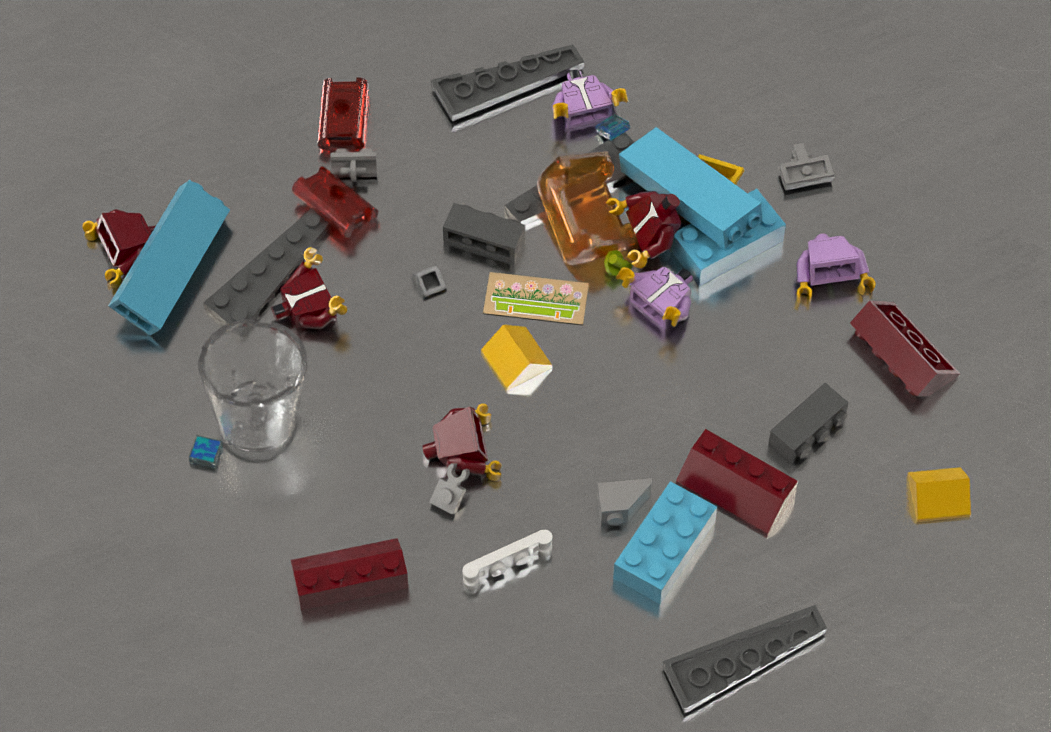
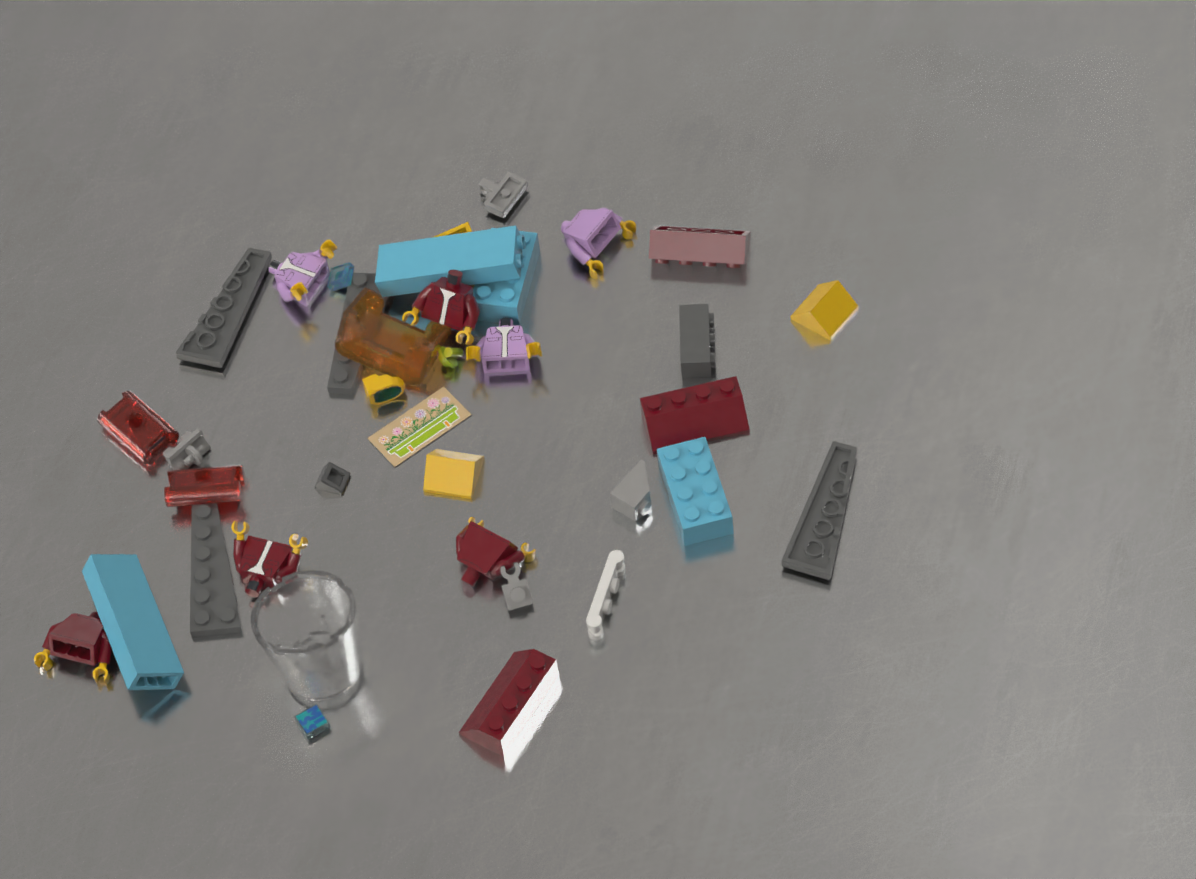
camera: 40 degrees left, 5 degrees down
dark grey brick [443,203,525,263] -> none
none -> yellow rock [362,374,405,405]

